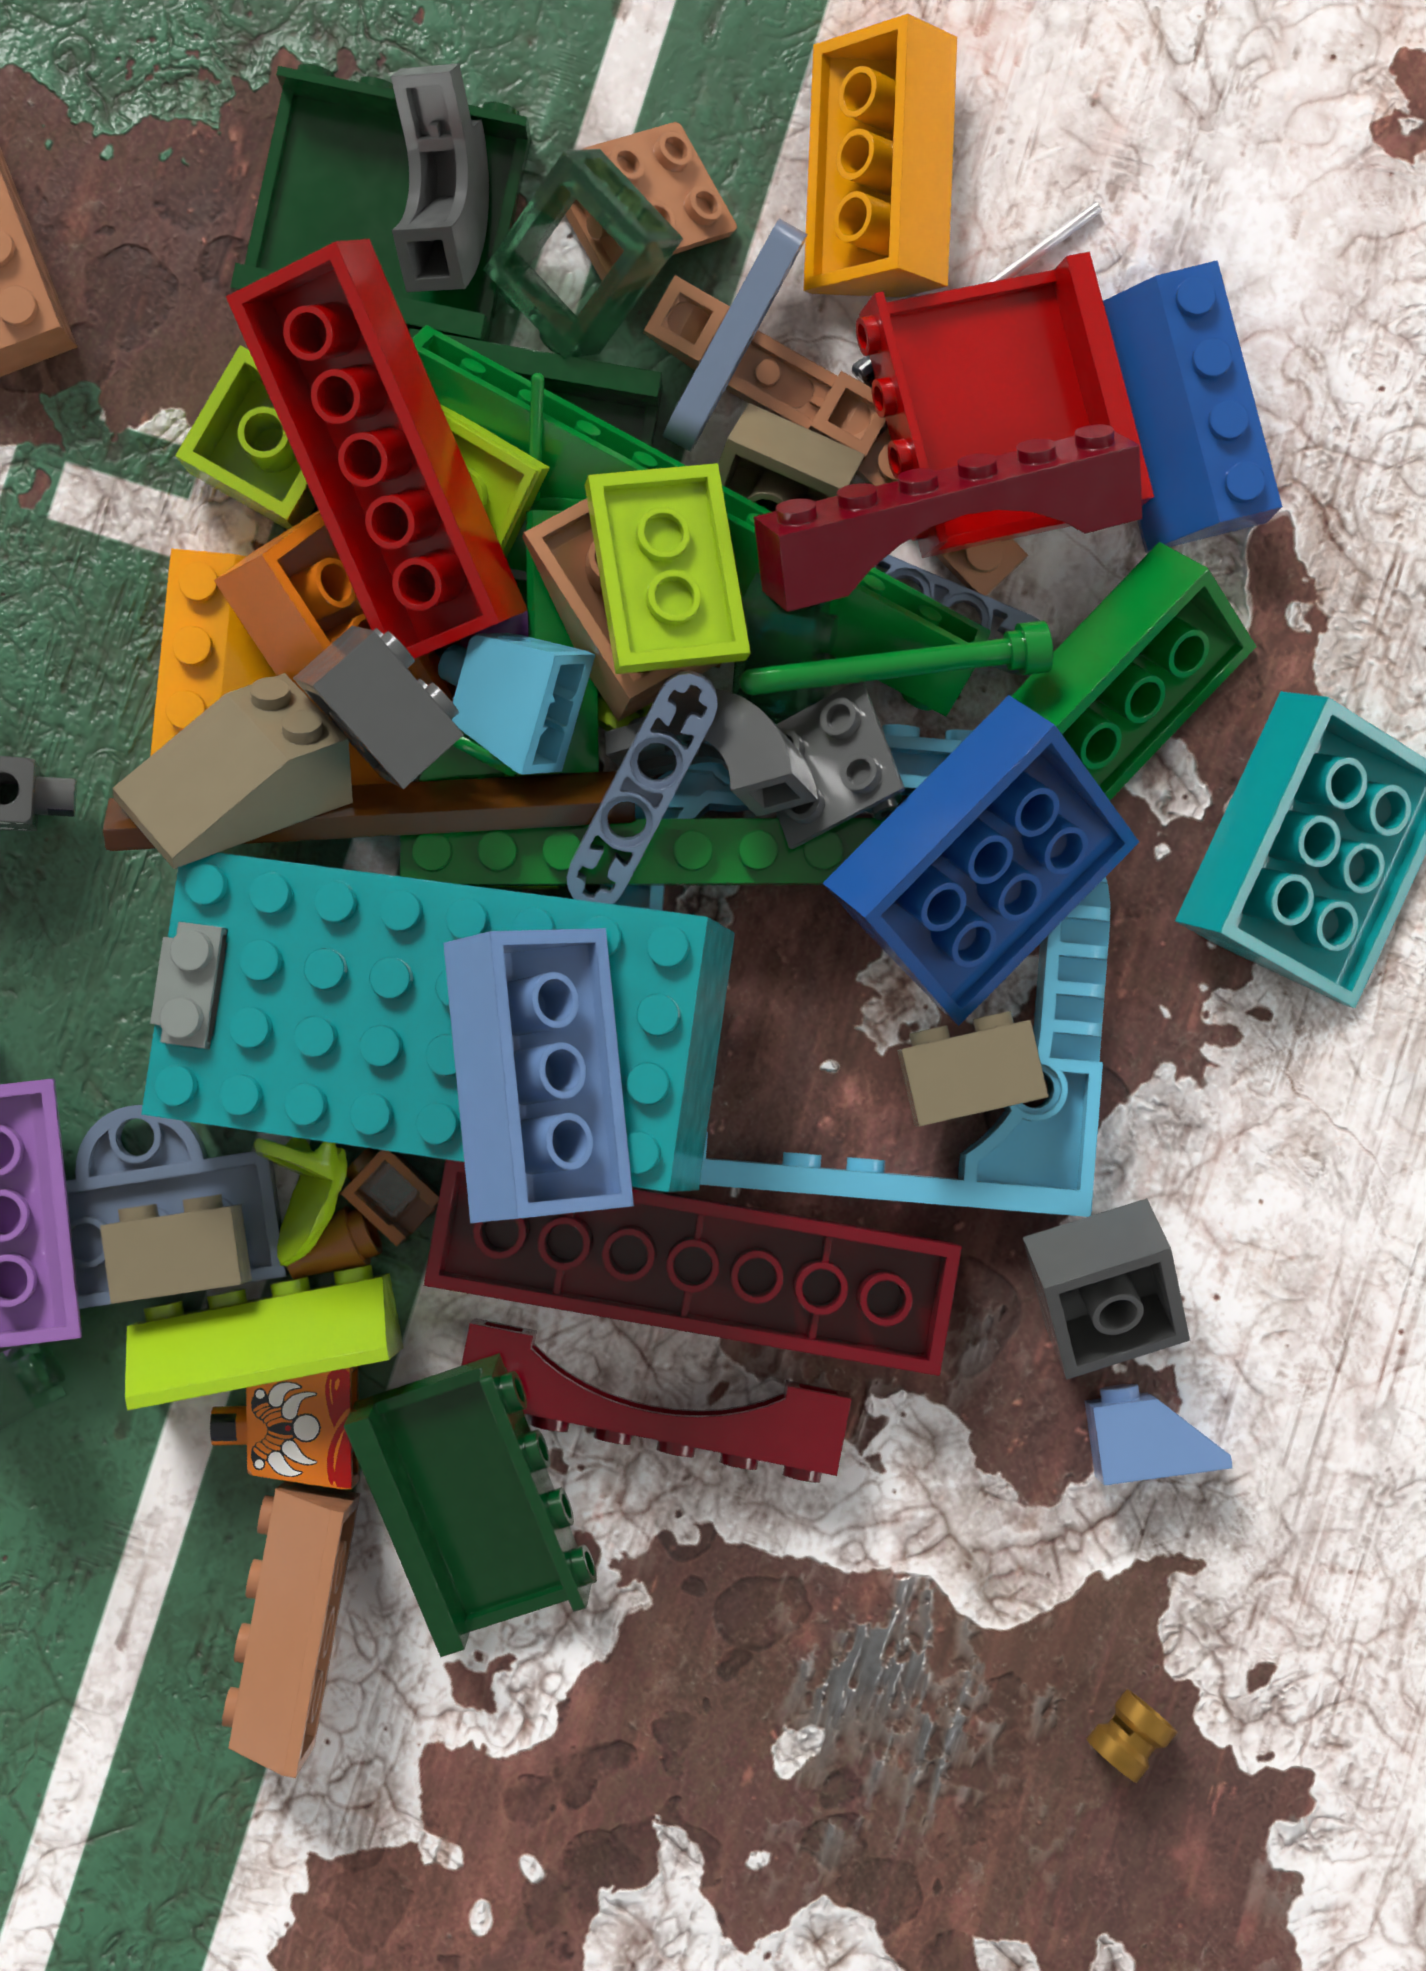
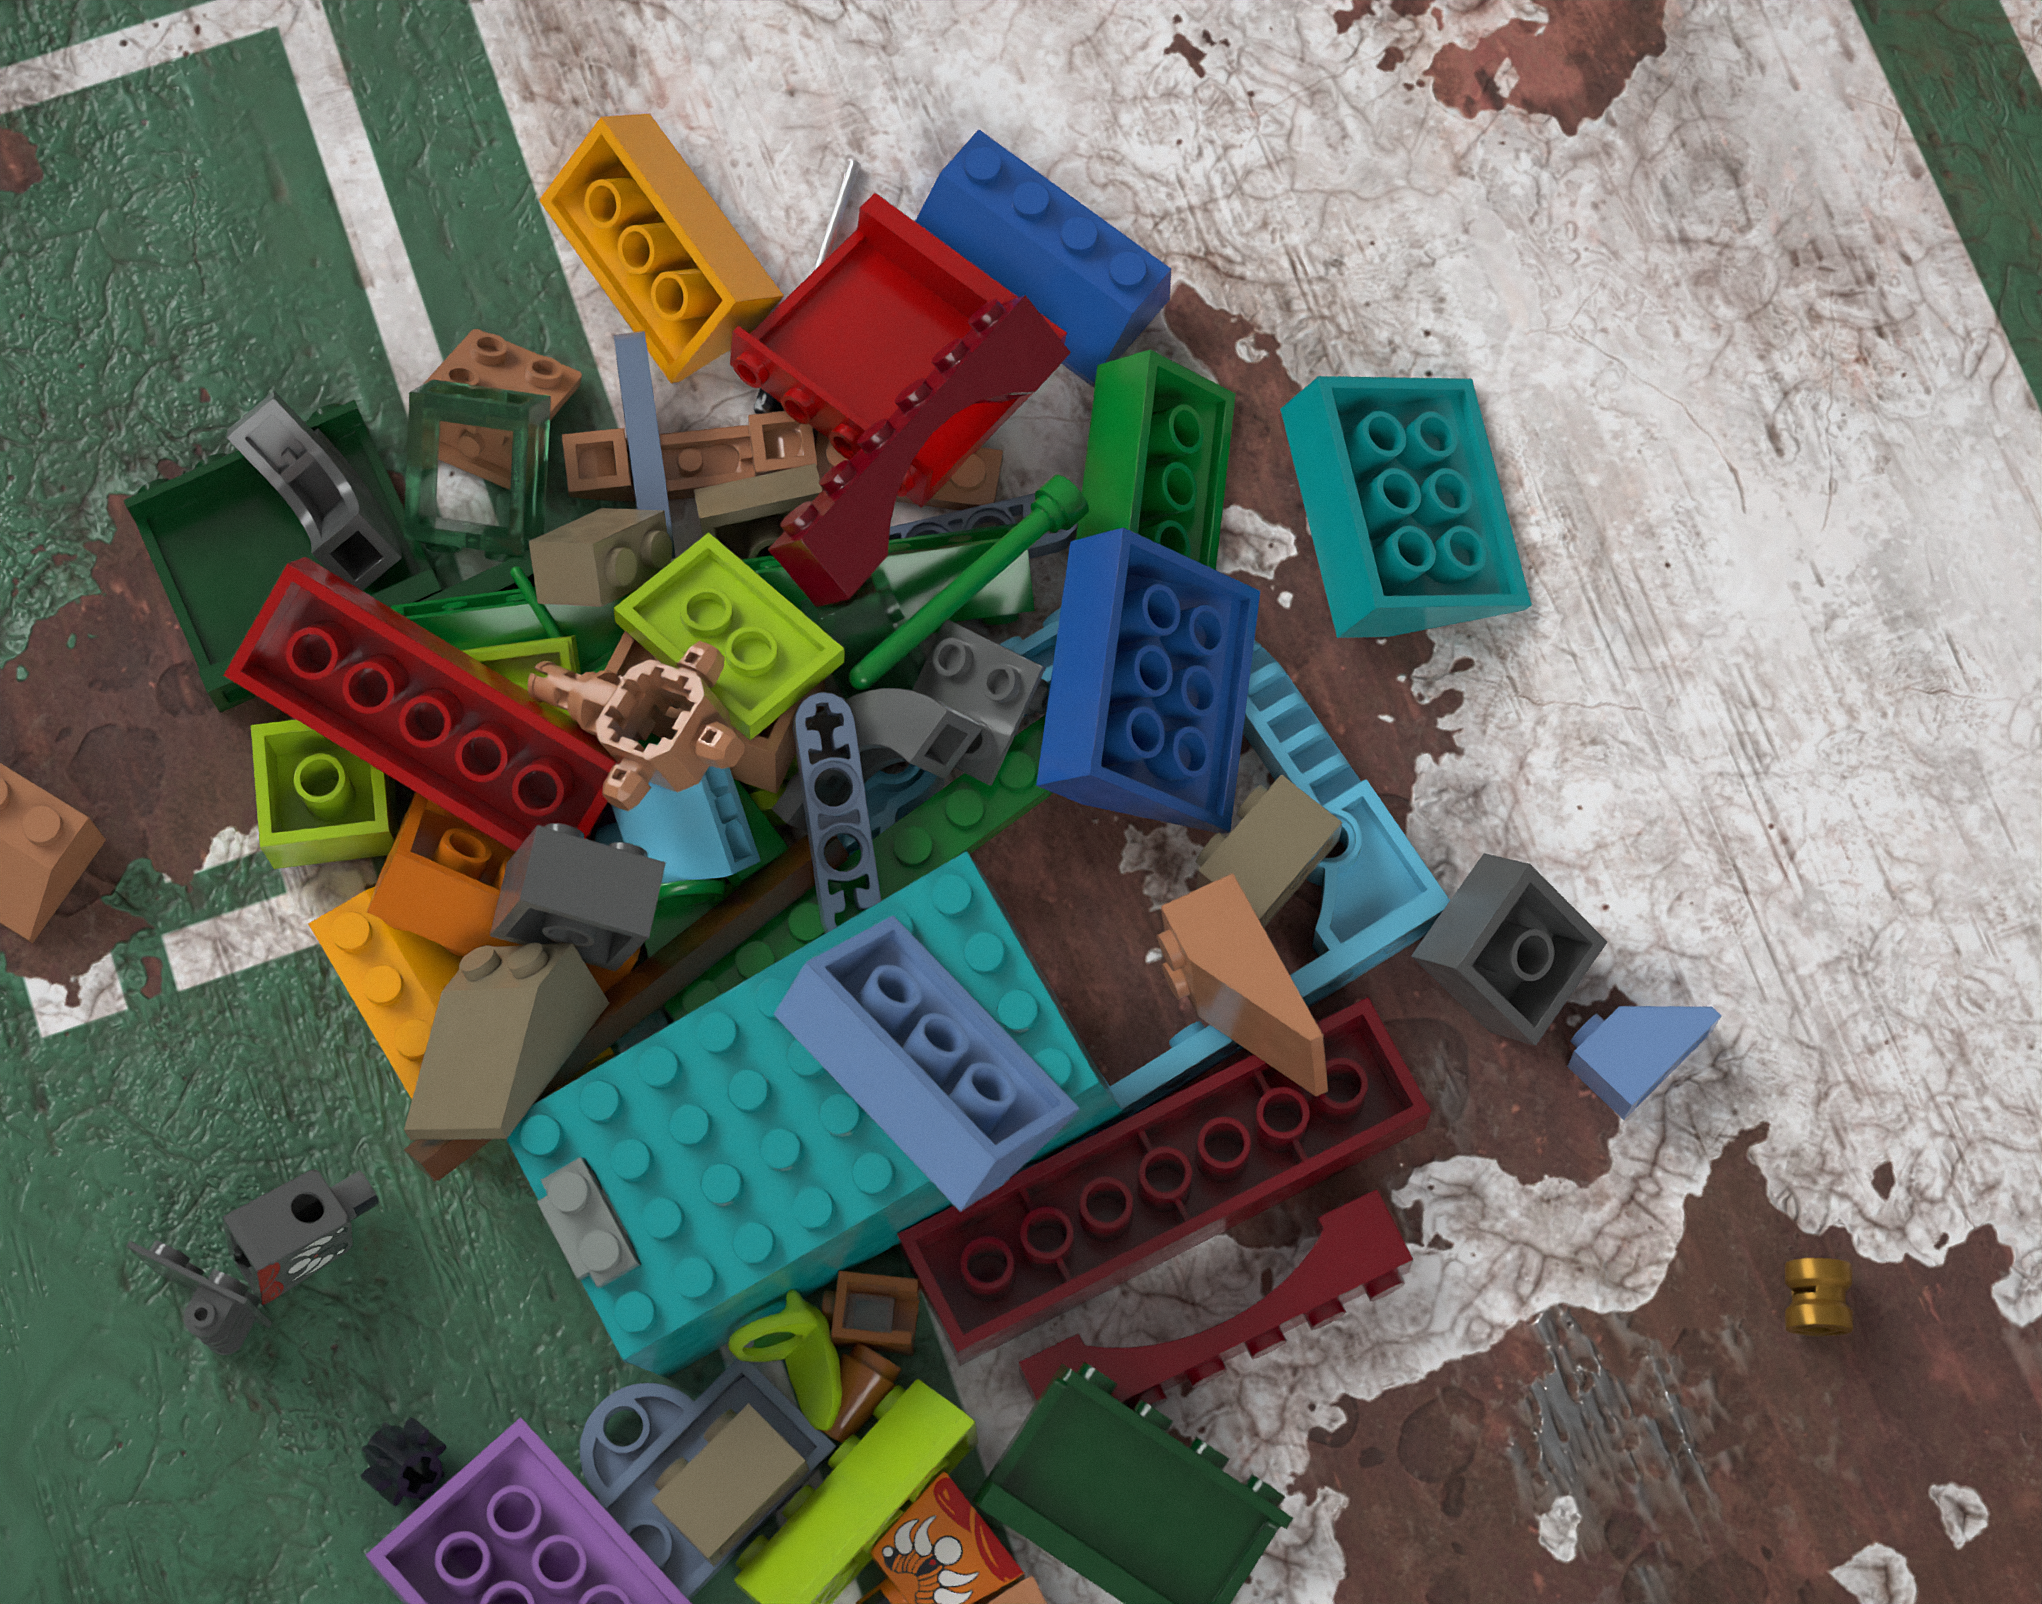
camera: 30 degrees left, 15 degrees down
none -> nougat piece [527,641,745,811]
none -> dark tan brick [529,508,672,607]
none -> nougat slope [1157,873,1328,1096]

